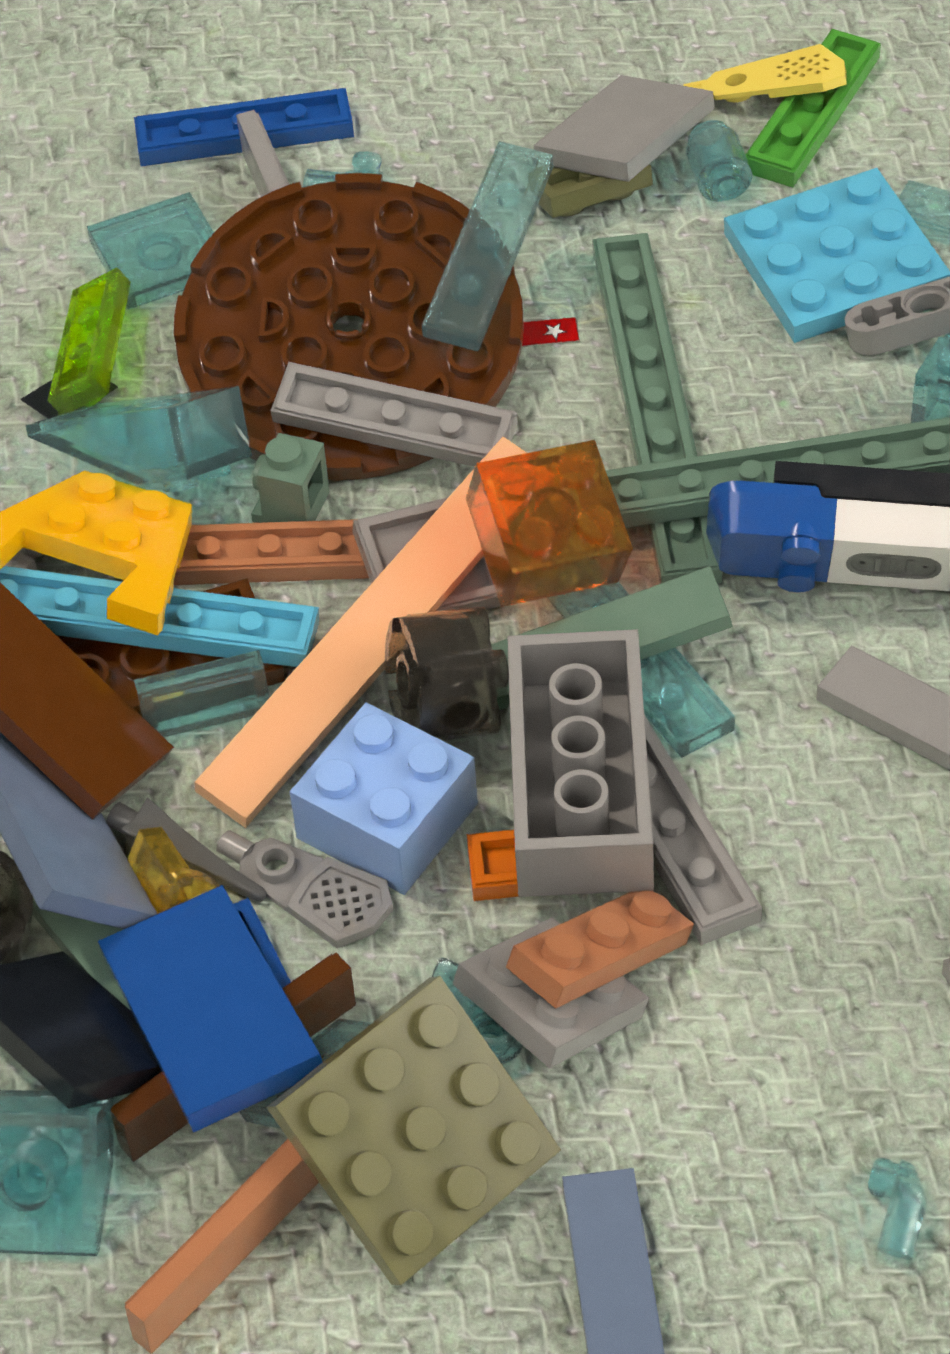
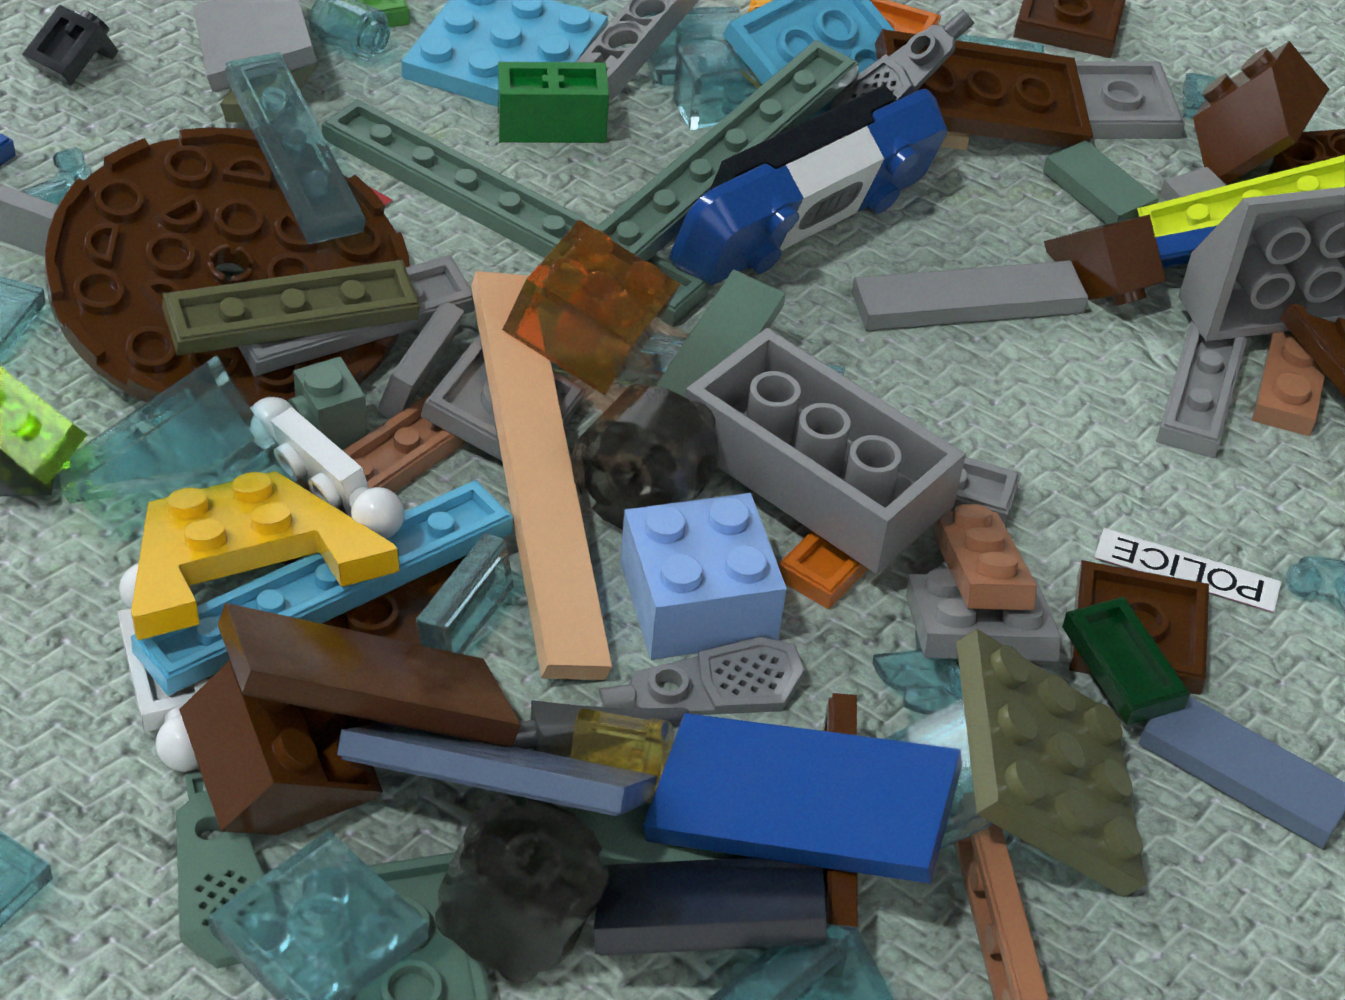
camera: 55 degrees left, 5 degrees down
none -> black bracket [22,4,119,86]
none -> olive tile [162,260,420,356]
none -> white plate [247,397,404,539]
none -> light grey tile [378,301,464,419]
none -> green hinge [498,62,609,143]
none -> dark green tile [1062,596,1190,726]
none -> reddish brown tile [1069,560,1209,695]
none -> white sticker [1094,528,1282,612]

